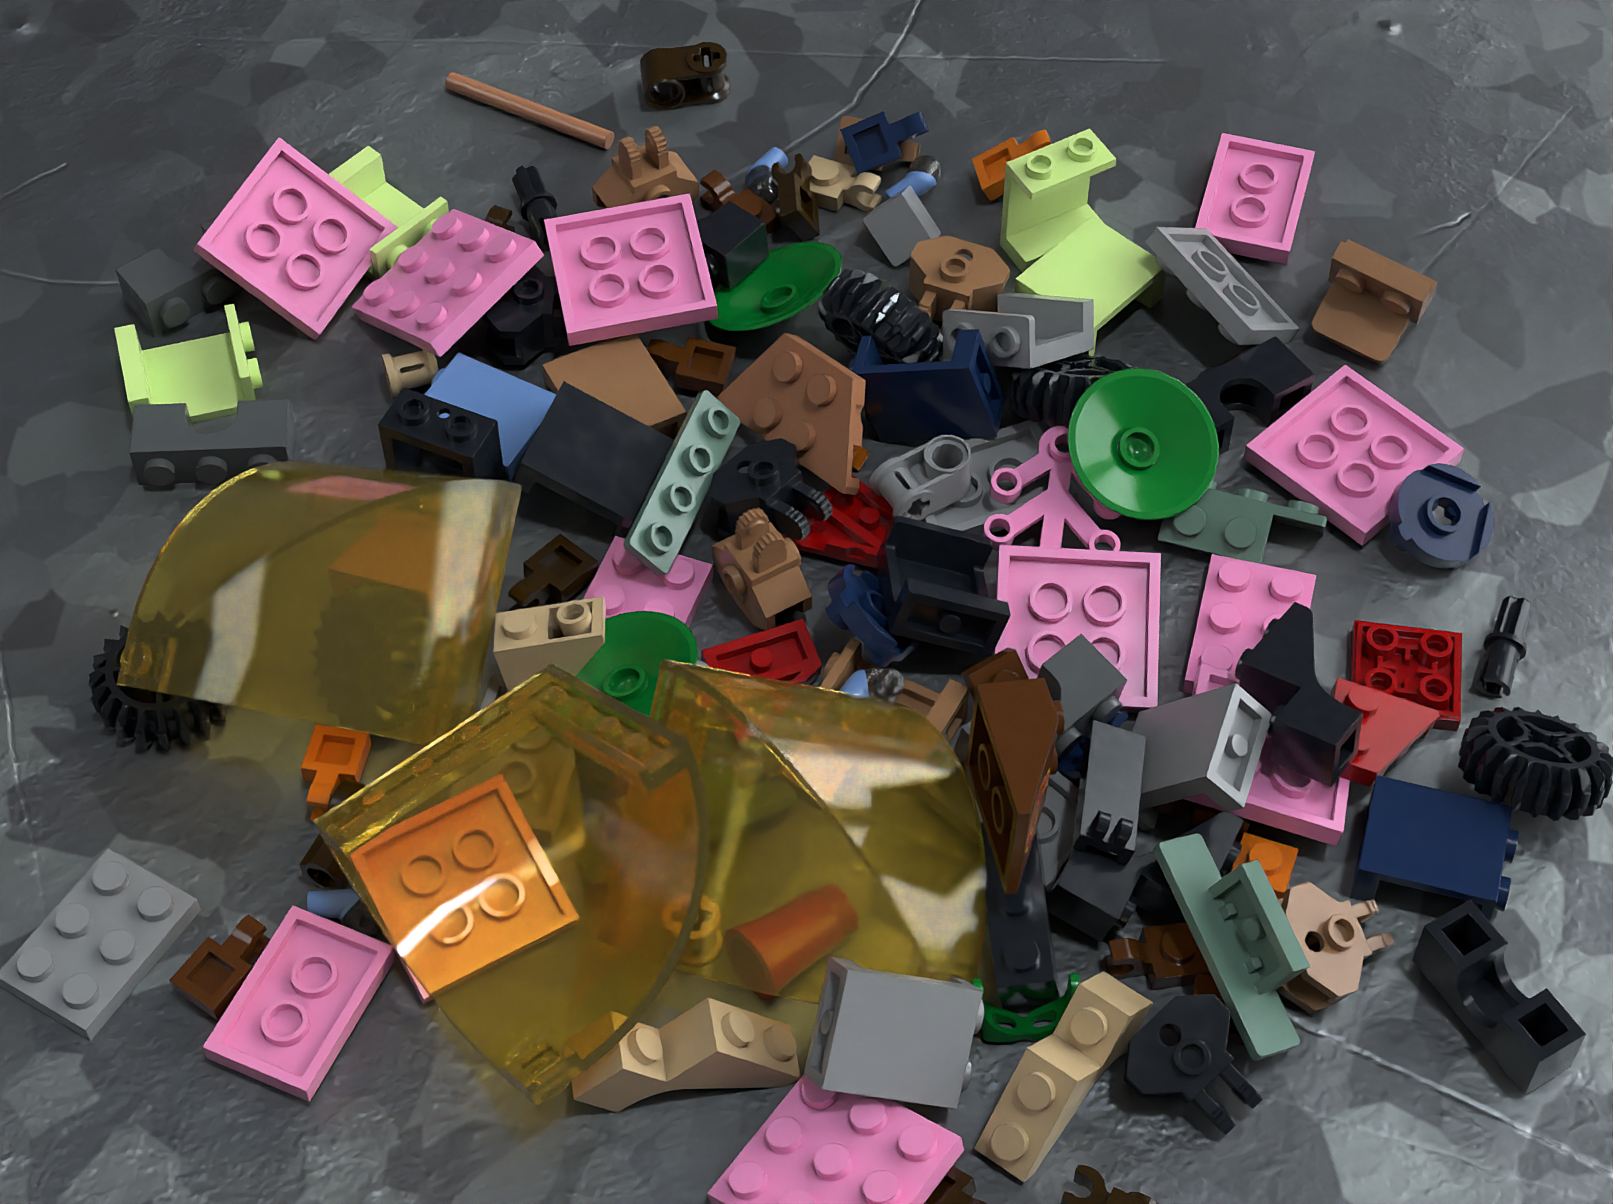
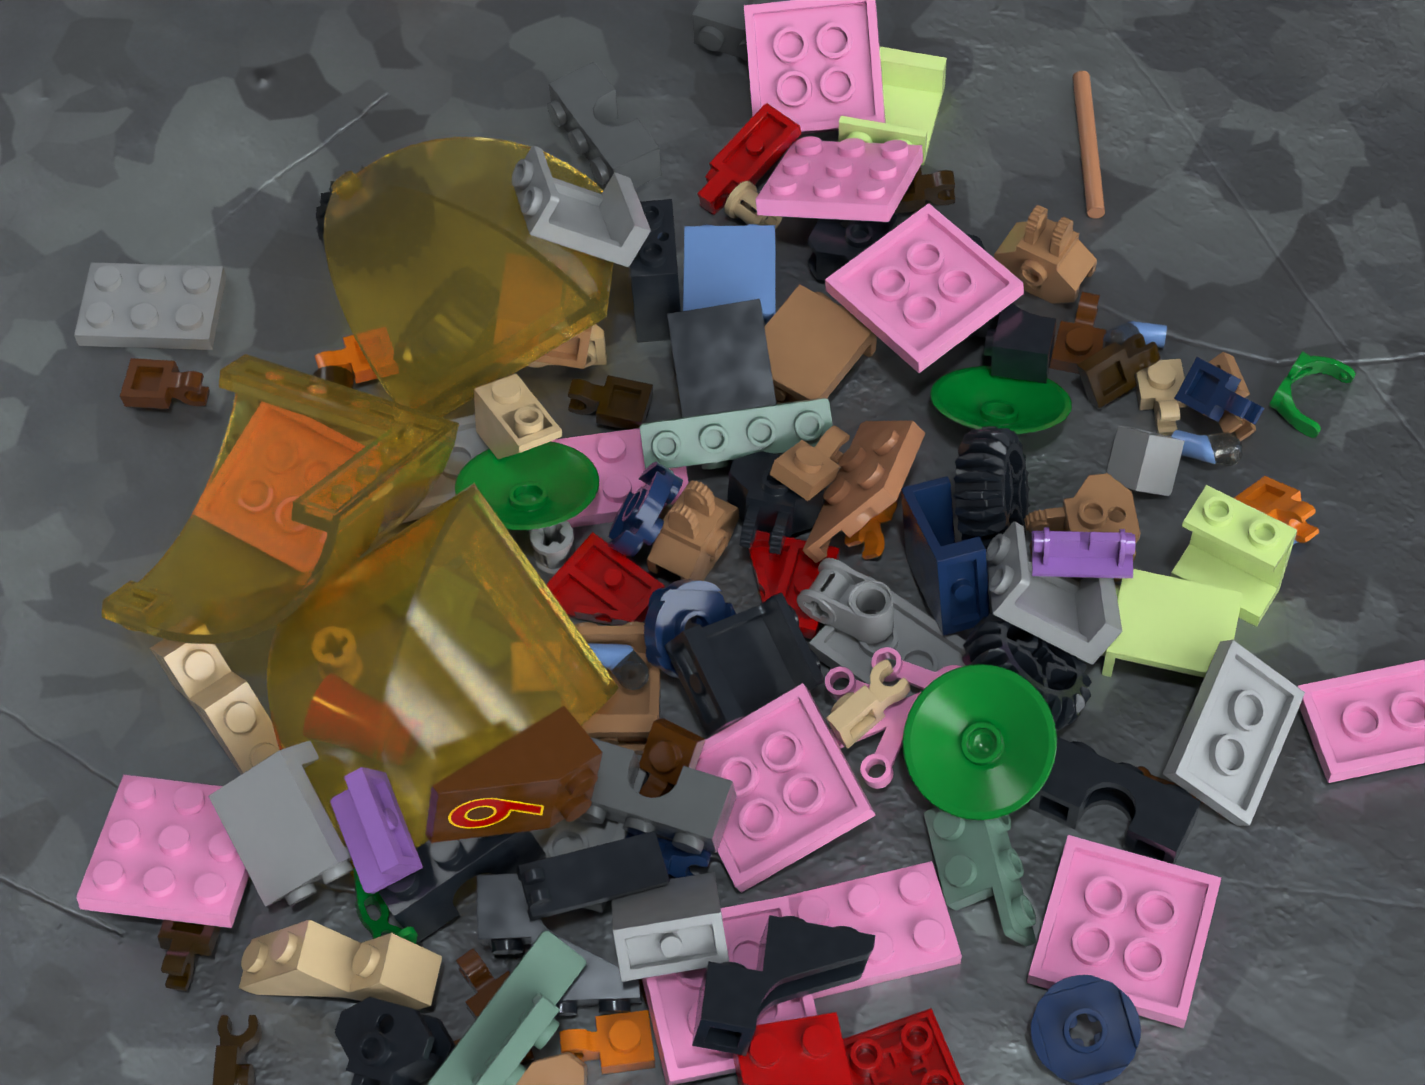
camera: 65 degrees right, 5 degrees up
yellowish green panel [114,304,263,423] -> none
bright pink plate [202,905,397,1102] -> none
black axle [512,165,558,251] -> none
dark brown piece [640,42,730,110] -> none
reddish brown plate [647,337,737,396] -> none
medium nougat piece [1311,239,1438,364] -> none
none -> medium lavender panel [331,767,423,894]
none -> light grey panel [512,146,651,267]
none -> dark blue plate [608,462,683,557]
none -> red hinge [697,103,802,215]
none -> medium nougat plate [770,426,850,501]
none -> tan plate [826,659,911,749]
none -> medium lavender hinge [1032,527,1135,578]
none -> green cap [1269,351,1356,438]

